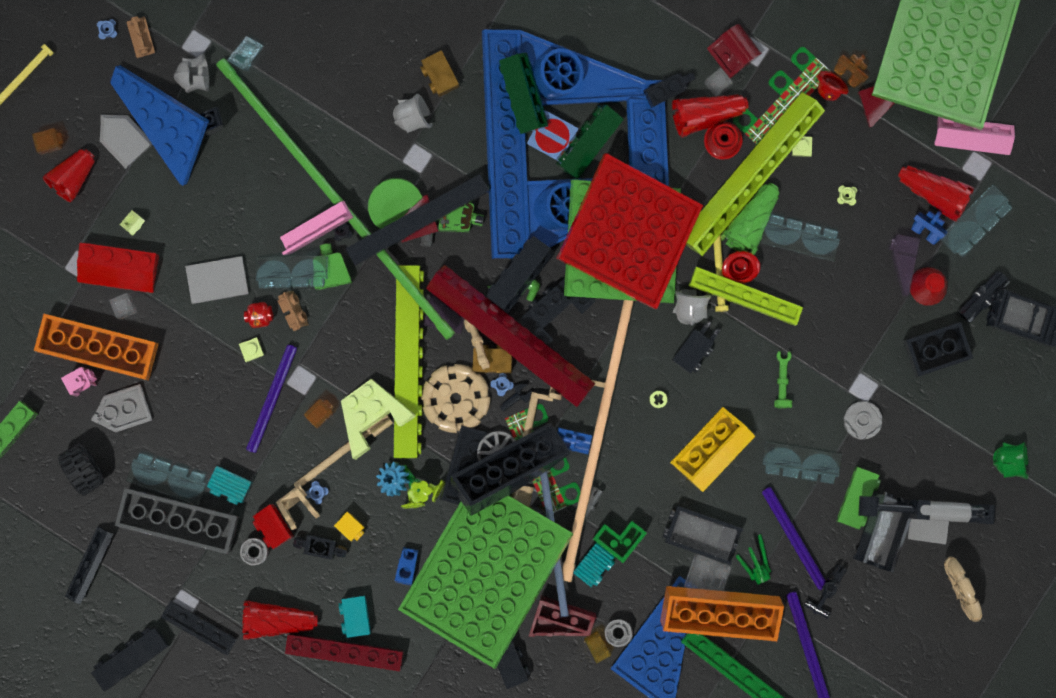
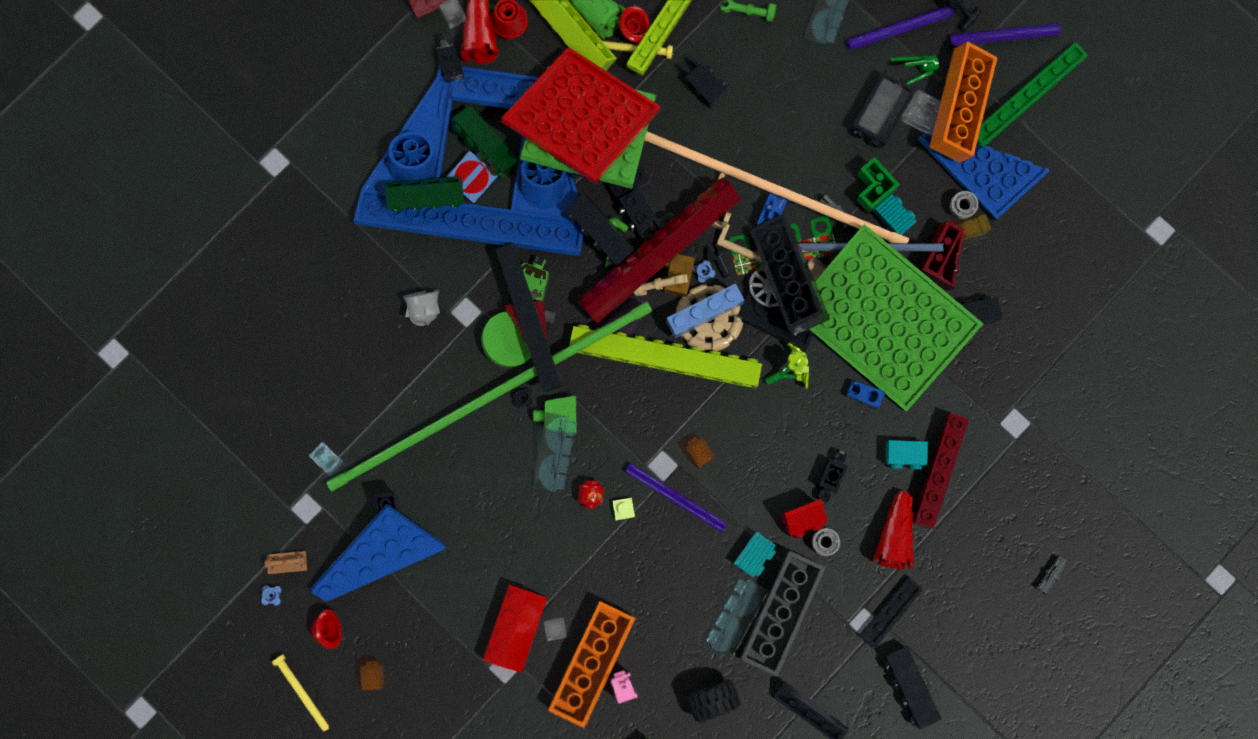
camera: 85 degrees left, 5 degrees down
red cone [43,149,95,202] -> none
light grey tile [92,384,152,432] -> none
light grey tile [100,115,153,169] -> none
yellowish green plate [120,210,145,235] -> none
light grey helmet [174,54,209,93] -> none
light grey tile [185,256,249,304] -> none
tan piece [276,415,393,530] -> none
medium nougat hinge [278,291,309,331] -> none
bright pink panel [280,201,353,255] -> none
medium blue plate [306,481,328,504] -> none
yellow brick [334,512,365,541] -> none
yellowish green wing [341,379,416,460] -> none
dark azure gear [376,462,410,496] -> none
pearl gold brick [420,50,459,97] -> none
yellowish green bush [650,391,667,408] -> none
yellow slope [670,407,755,492] -> none
light grey helmet [672,289,712,326] -> none
none -> red hat [311,609,342,649]
none -> medium blue brick [666,284,745,338]

